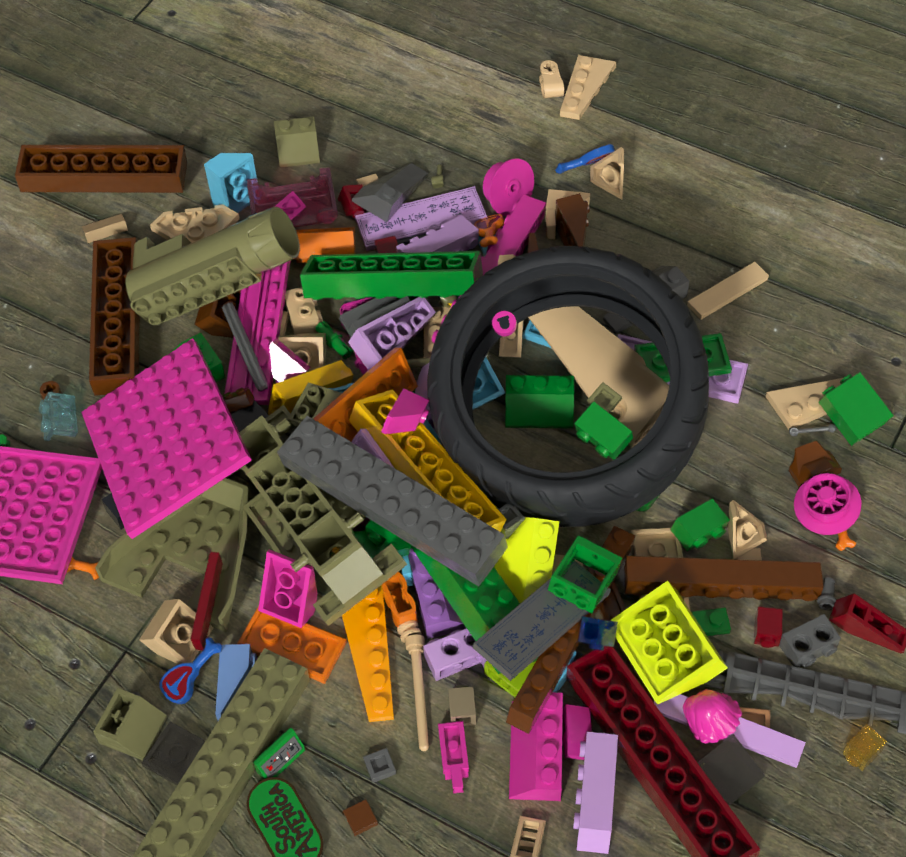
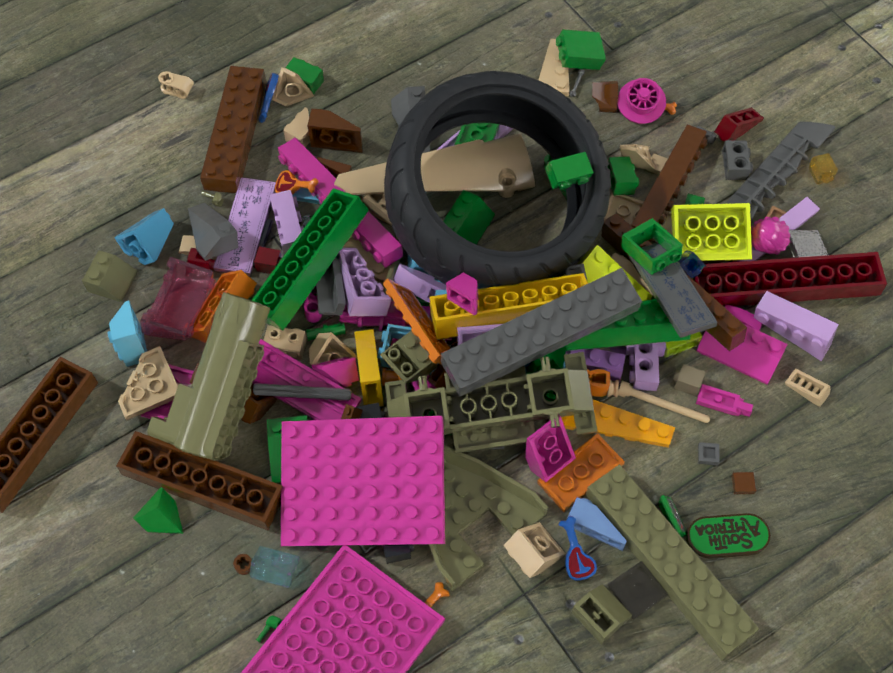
camera: 65 degrees left, 5 degrees up
tan slope [82,214,128,243] -> none
dark red tile [190,552,223,651] -> none
dark pink slope [274,191,307,220] -> none
dark pink piece [483,158,534,216] -> none
dark pink tile [492,311,517,336] -> none
tan tile [546,209,556,239] -> none
tan wing [560,55,616,120] -> none
olive tile [587,382,622,414] -> none
tan tile [687,262,769,320] -> none
dark red brick [754,607,783,648] -> none
none -> dark azure slope [114,208,174,265]
none -> green slope [133,487,183,534]
none -> reddish brown brick [200,66,267,193]
none -> green brick [285,57,324,95]

